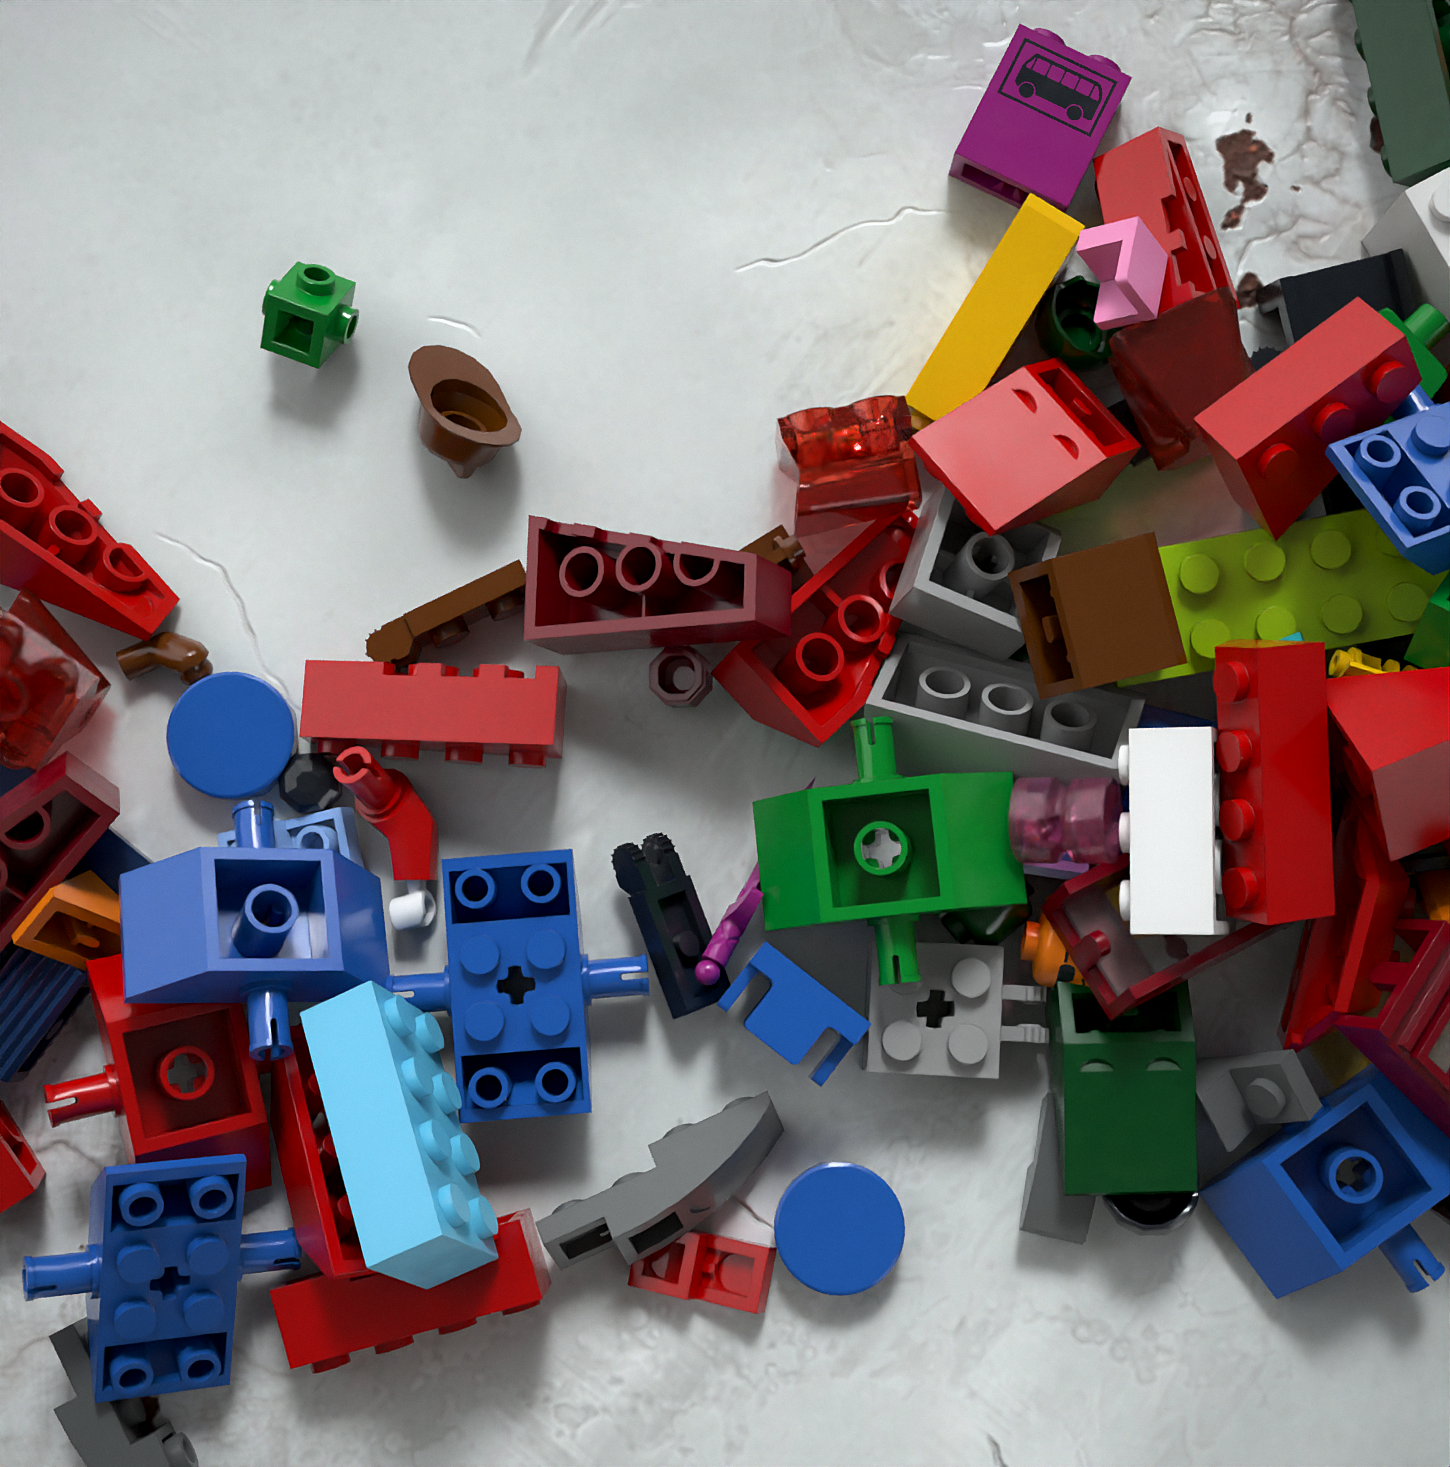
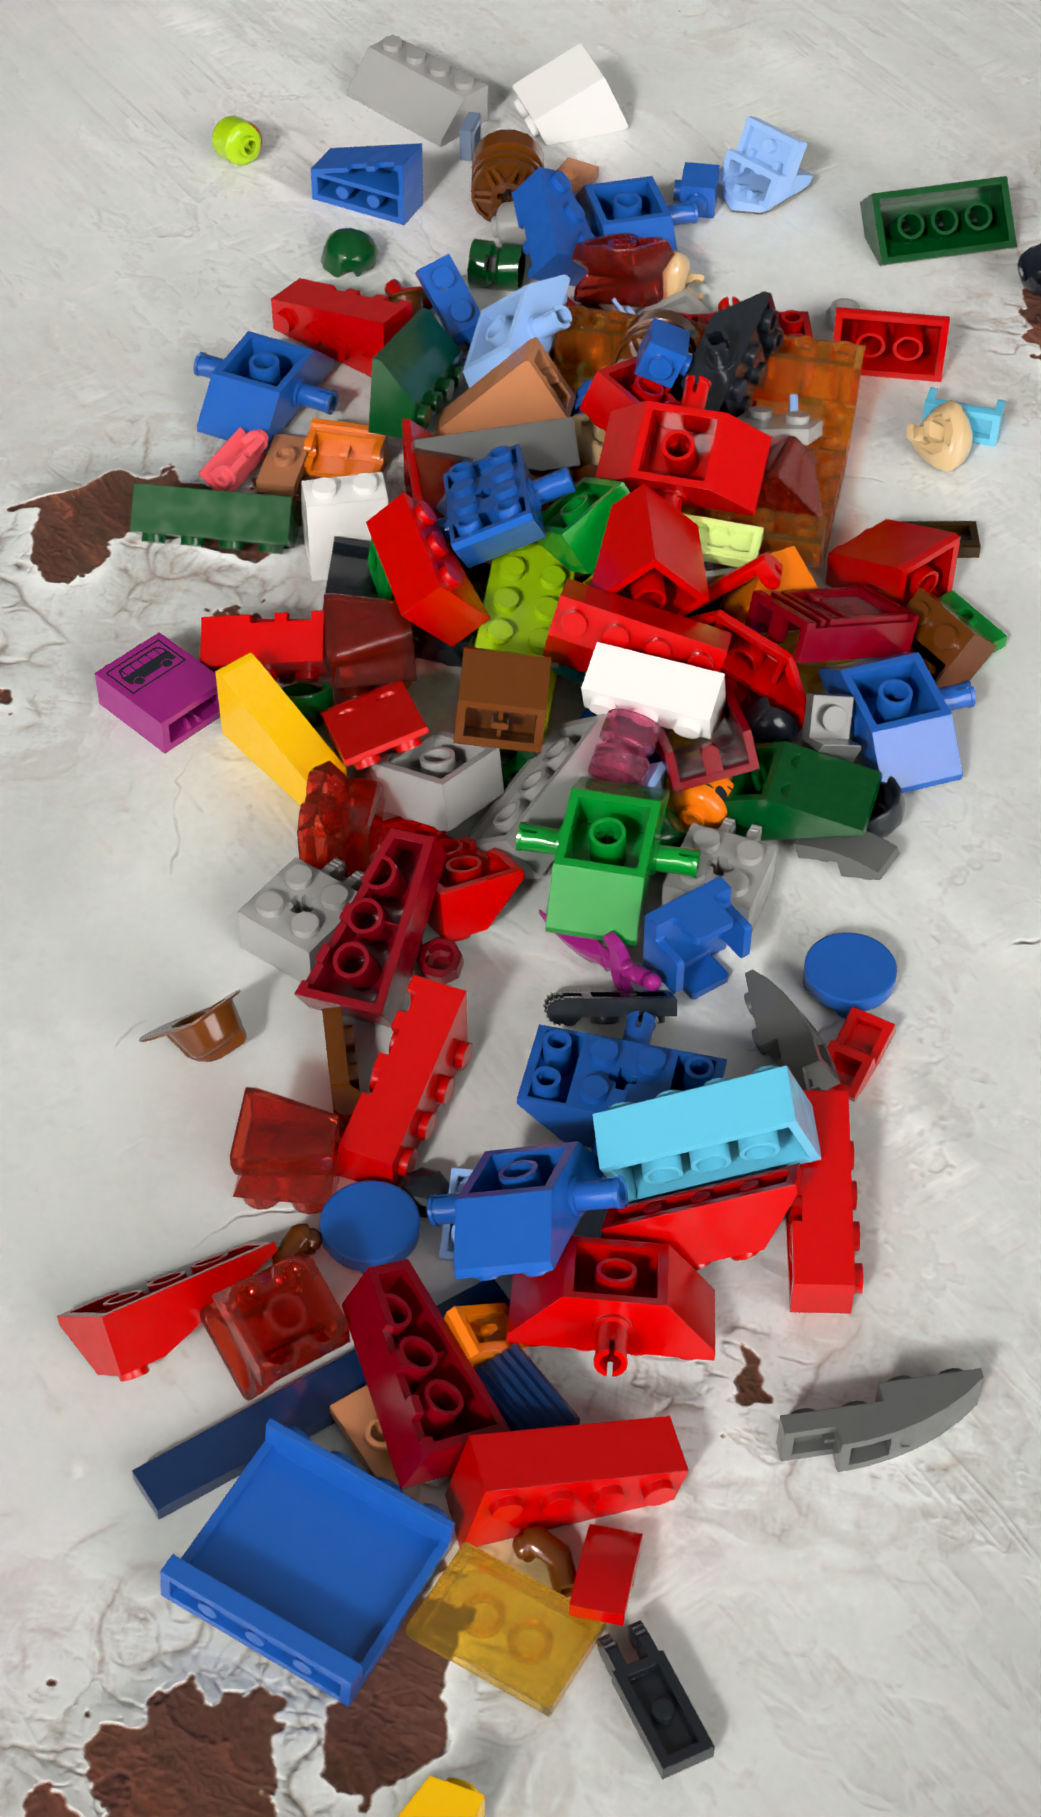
camera: 70 degrees left, 35 degrees down
blue slope [22,1154,302,1403] -> none
green brick [260,261,359,369] -> none
red arm [333,746,439,931] -> none
bright pink panel [1076,216,1168,330] -> none
none -> clear red piece [230,1087,346,1215]
none -> light grey hinge [237,857,364,982]
none -> black hair [740,693,799,743]

